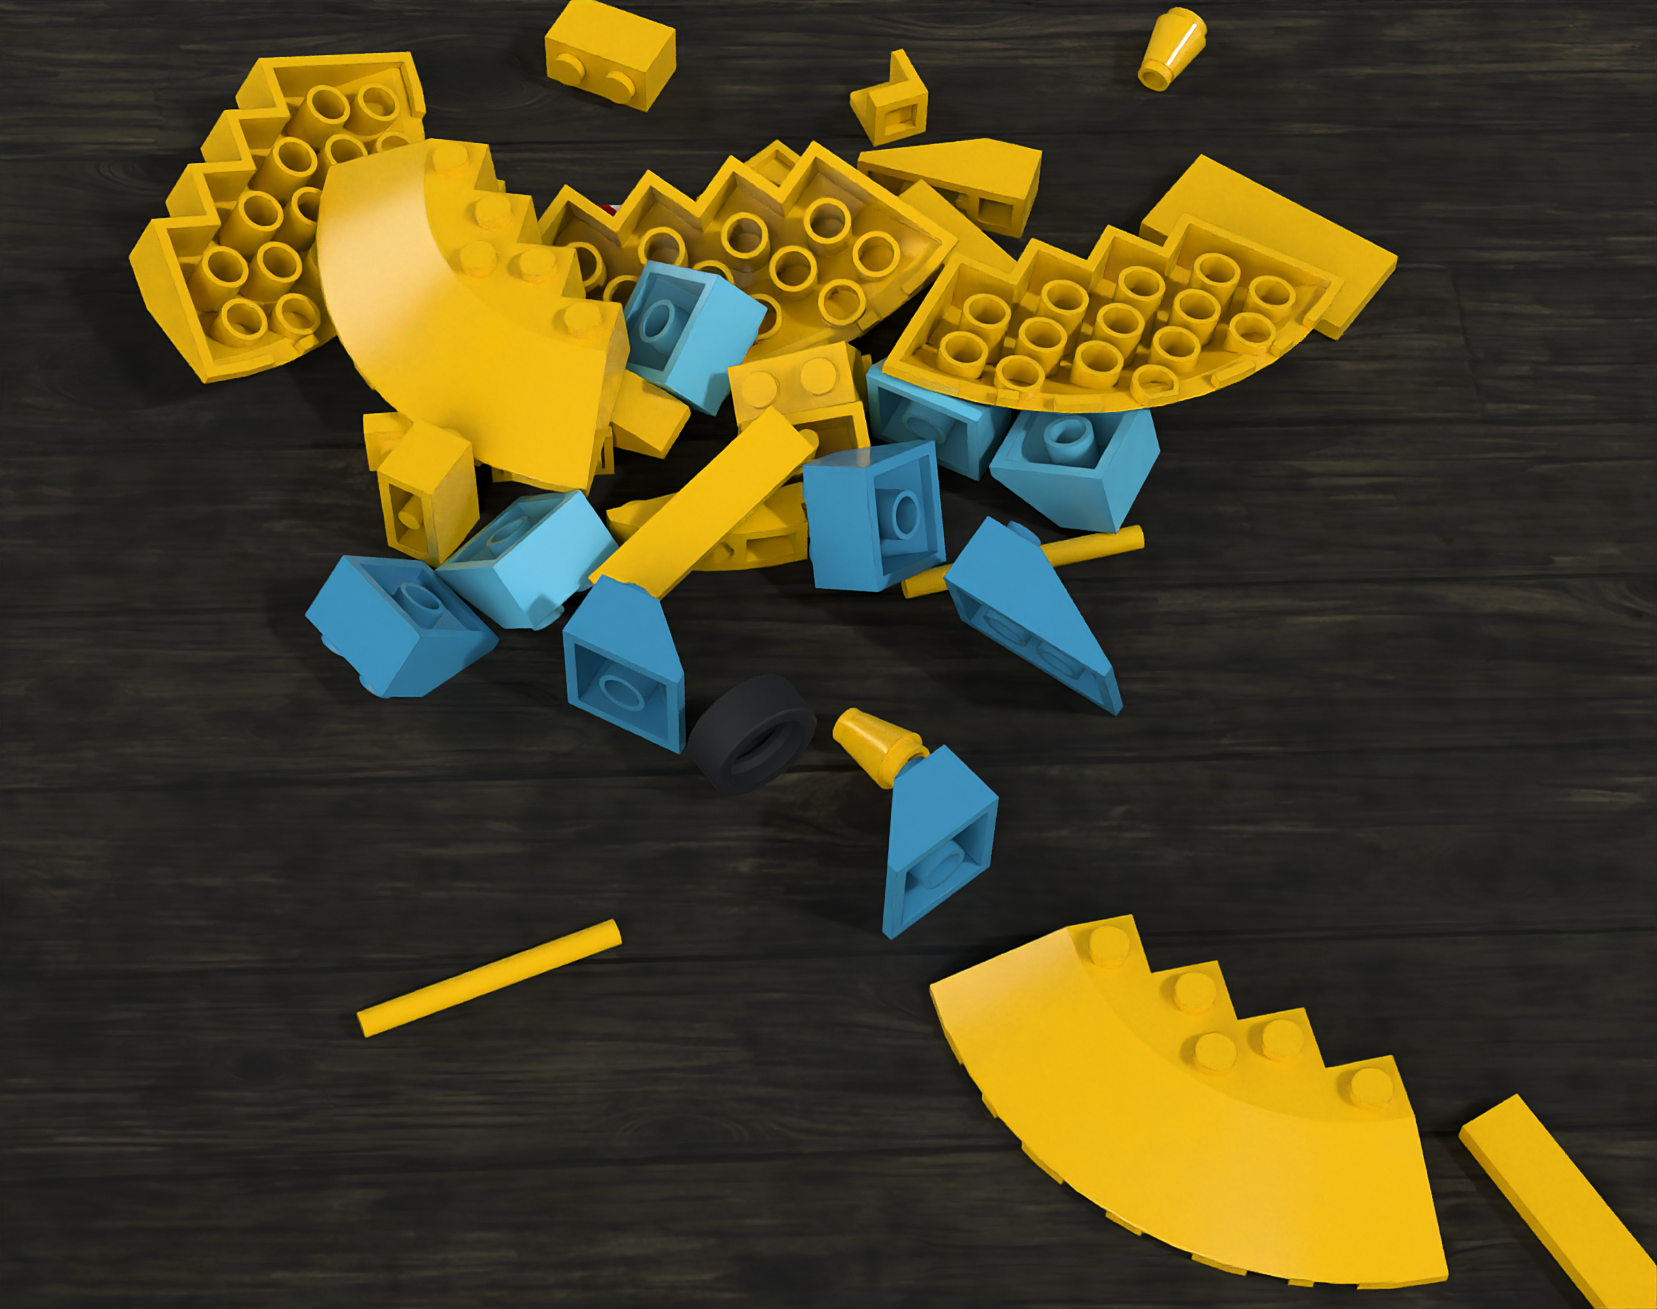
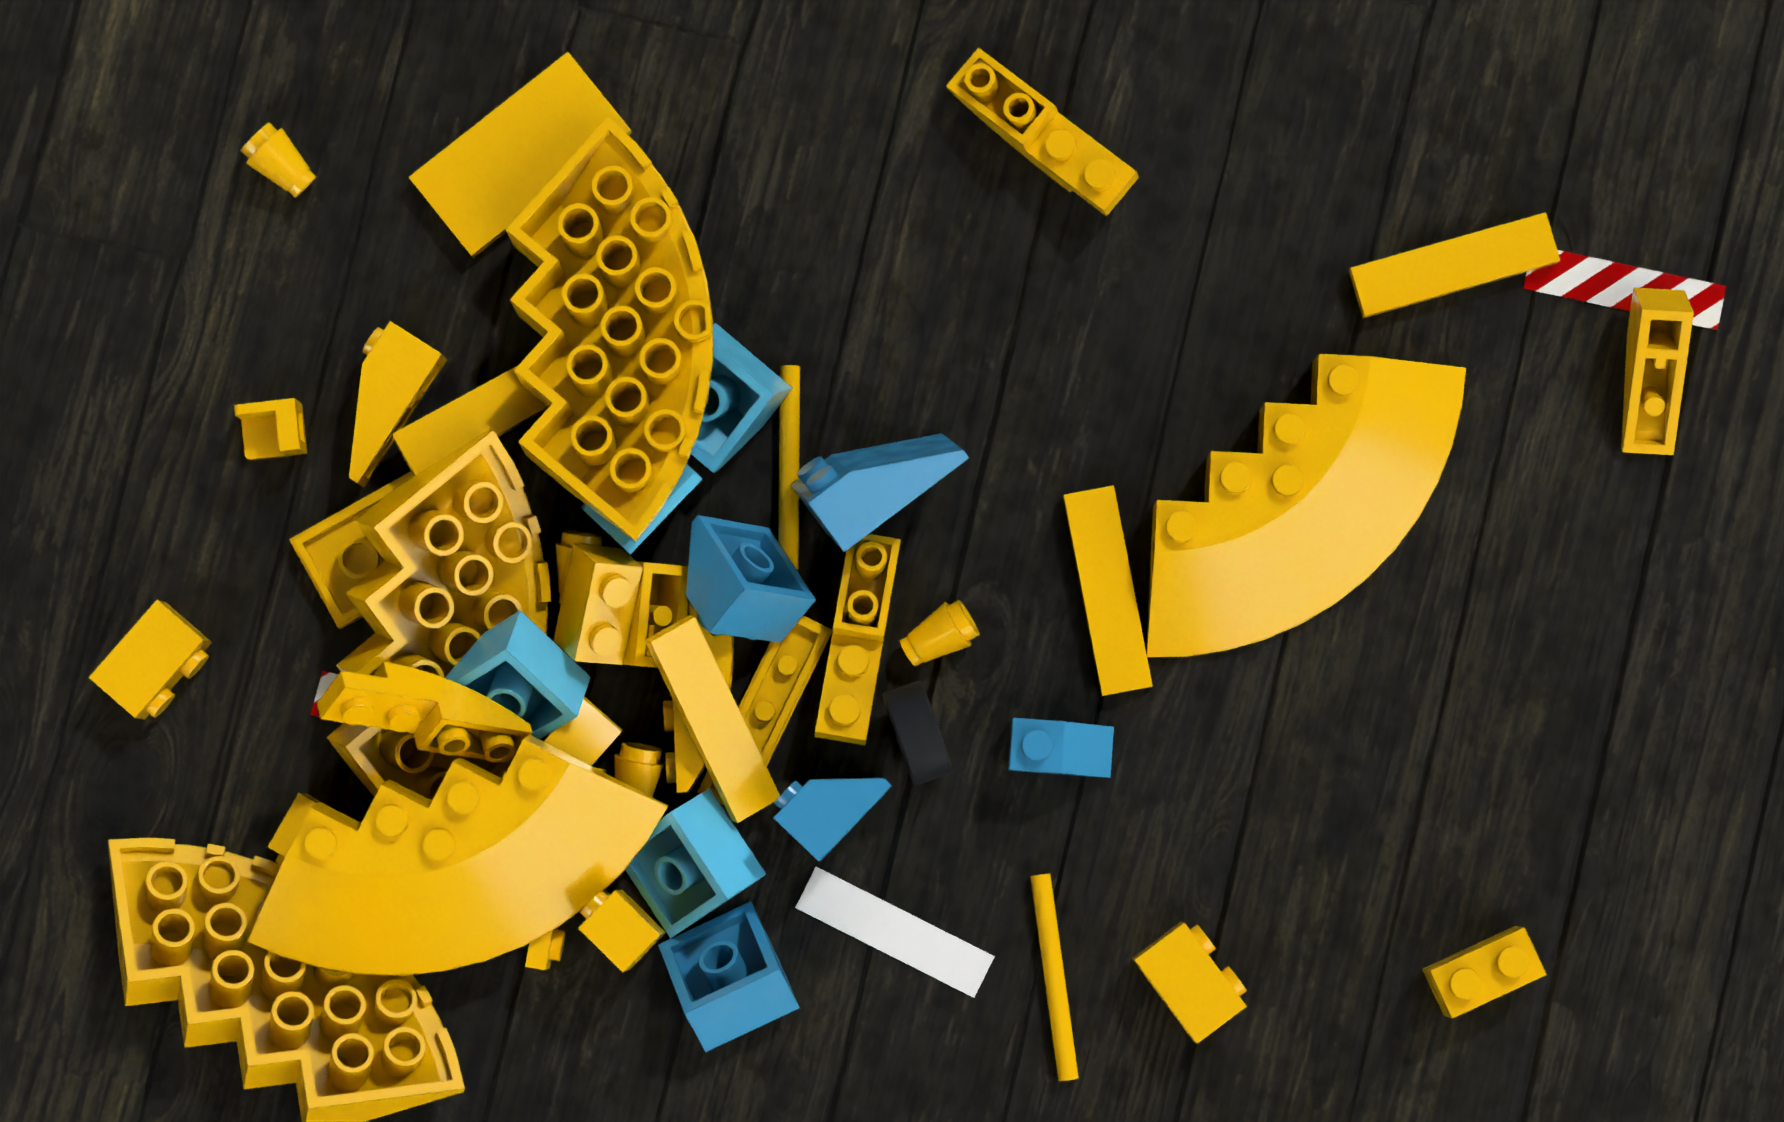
camera: 70 degrees left, 30 degrees up
dark azure slope [882,744,999,940] -> none
none -> yellow slope [317,662,533,763]
none -> yellow cone [614,742,665,797]
none -> yellow tile [697,616,833,805]
none -> white sticker [795,867,995,998]
none -> yellow slope [814,534,901,745]
none -> yellow slope [946,47,1139,217]
none -> dark azure slope [1008,718,1114,778]
none -> yellow tile [1063,485,1153,697]
none -> yellow brick [1132,922,1247,1044]

